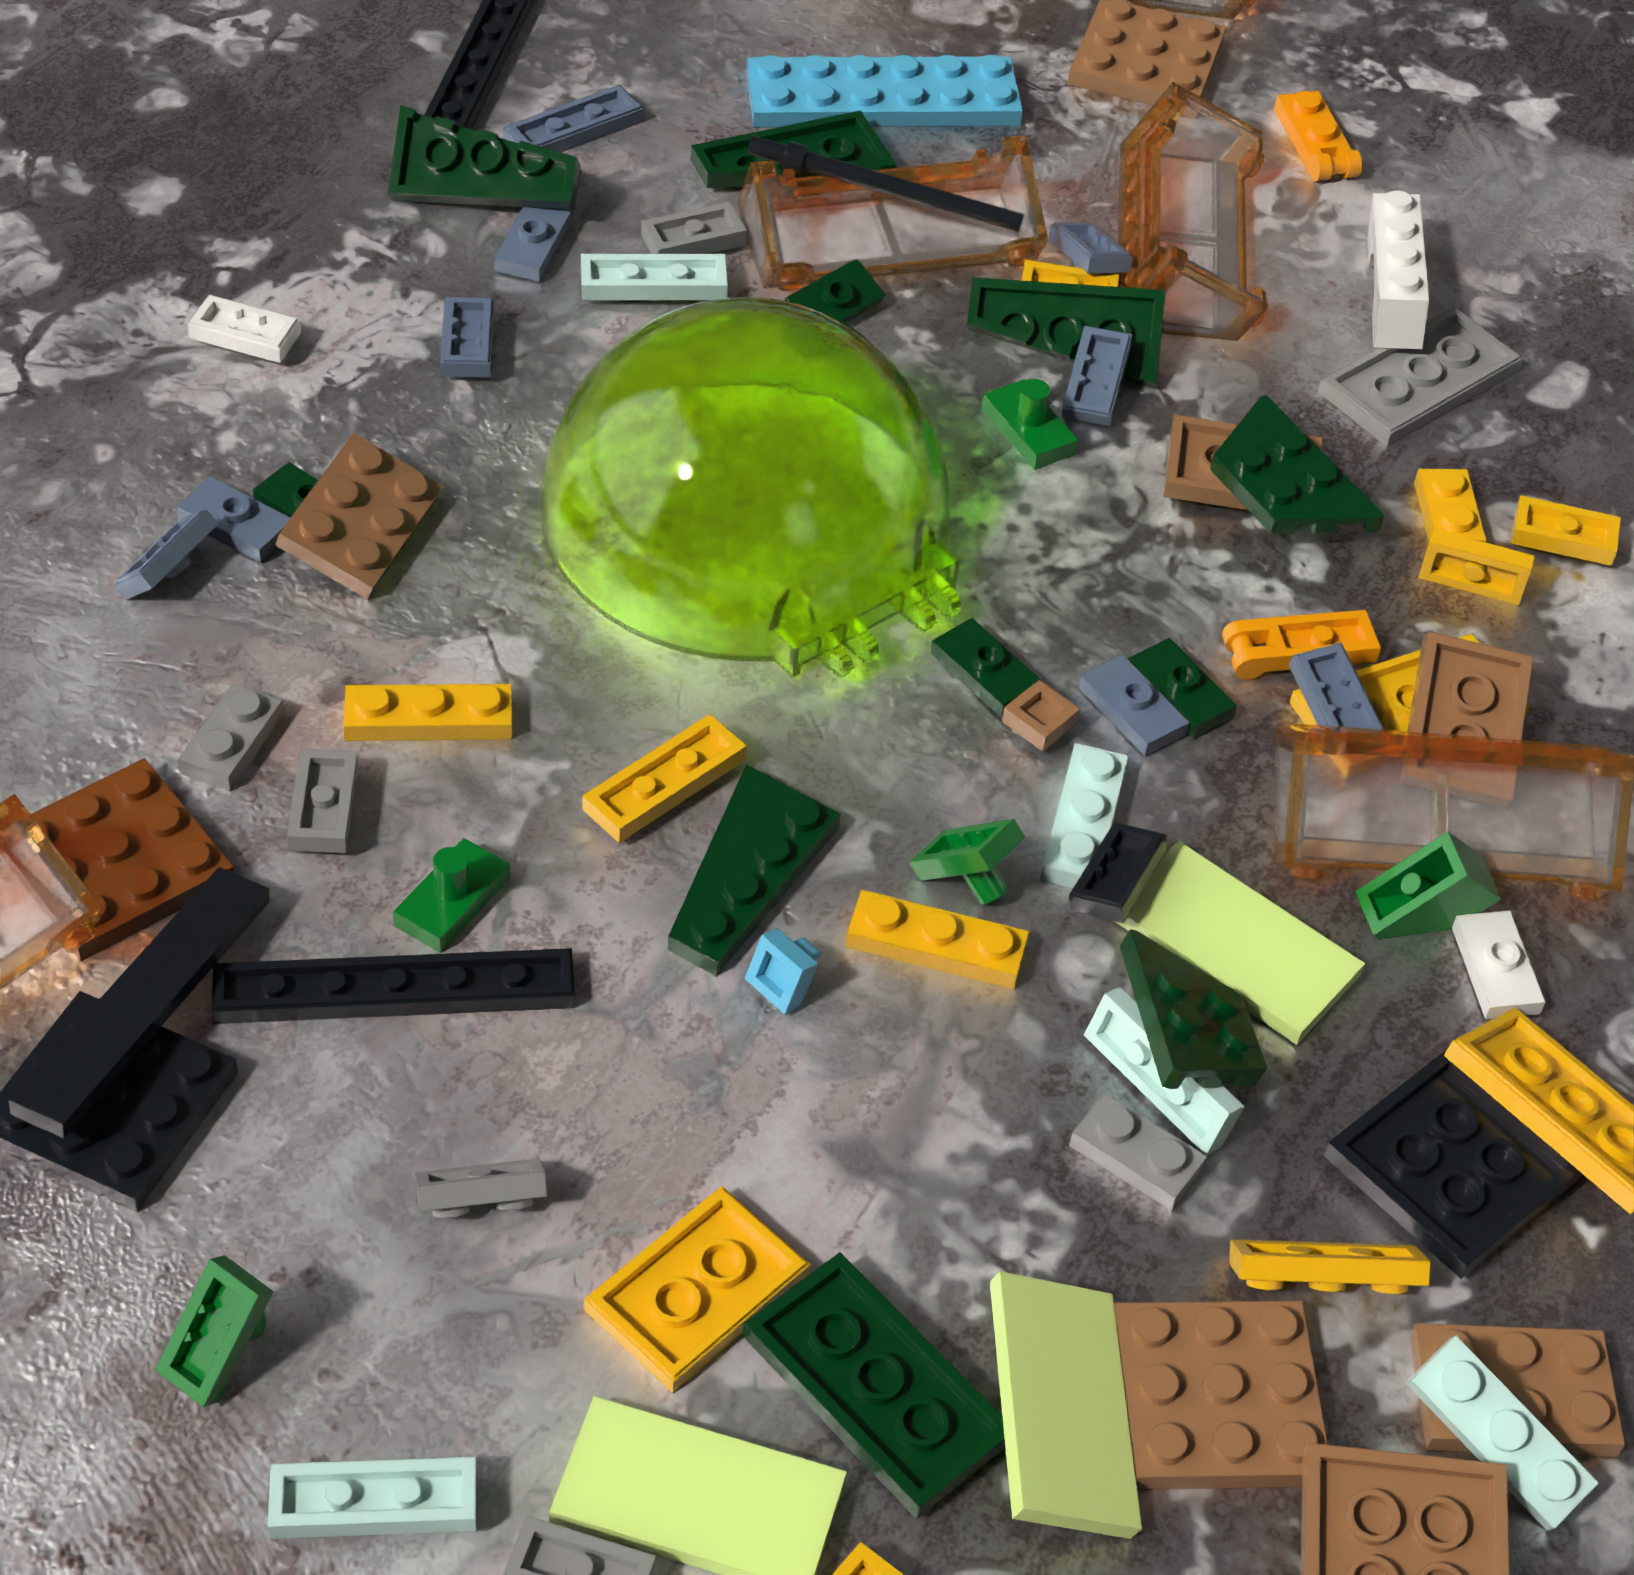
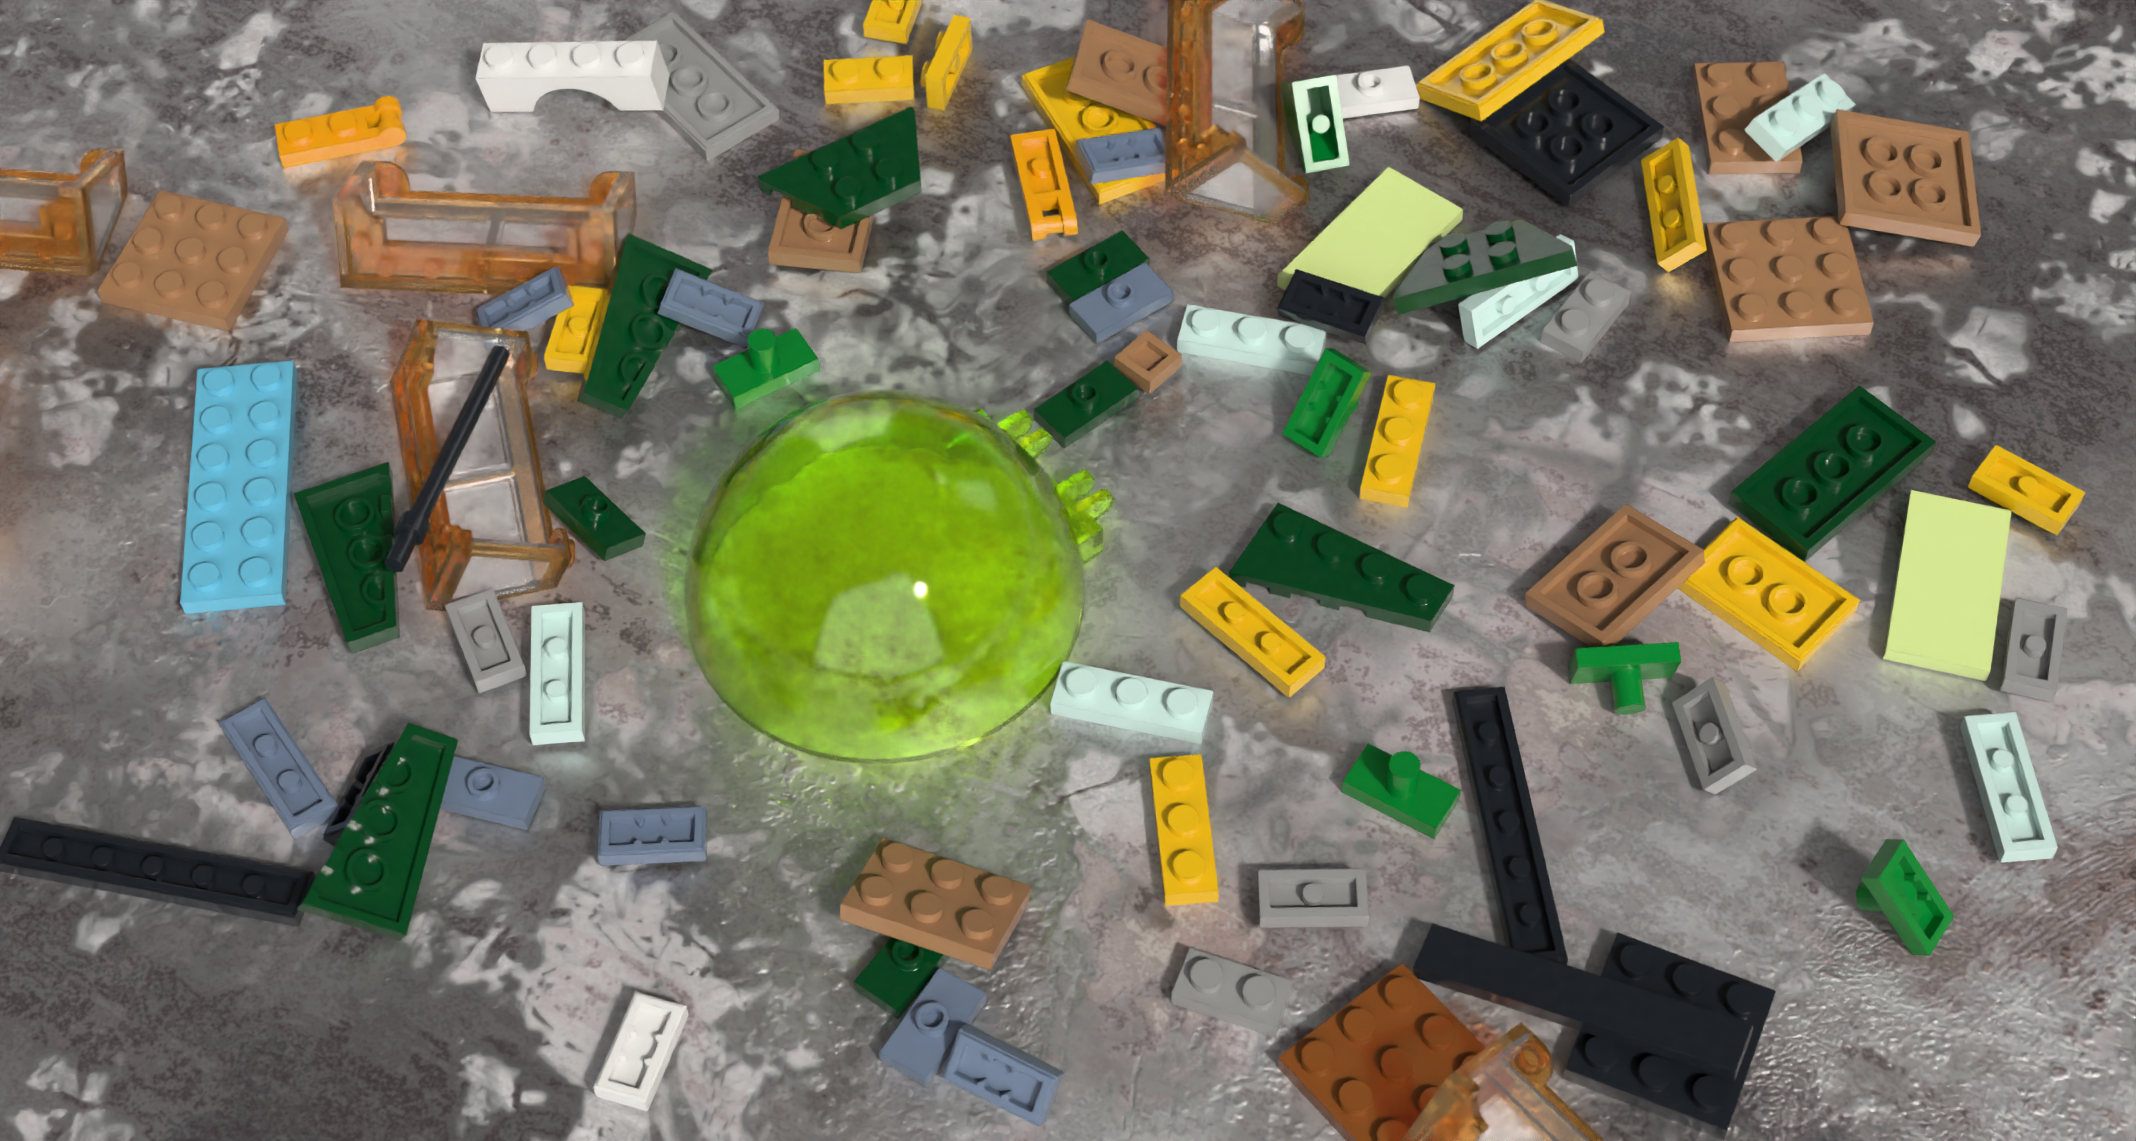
camera: 85 degrees left, 5 degrees up
medium azure tile [744,928,822,1014] -> none
yellowish green tile [990,1271,1142,1539] -> none
none -> light aqua plate [1050,661,1213,744]
none -> medium nougat plate [1525,504,1705,647]
none -> green tile [1567,642,1681,715]

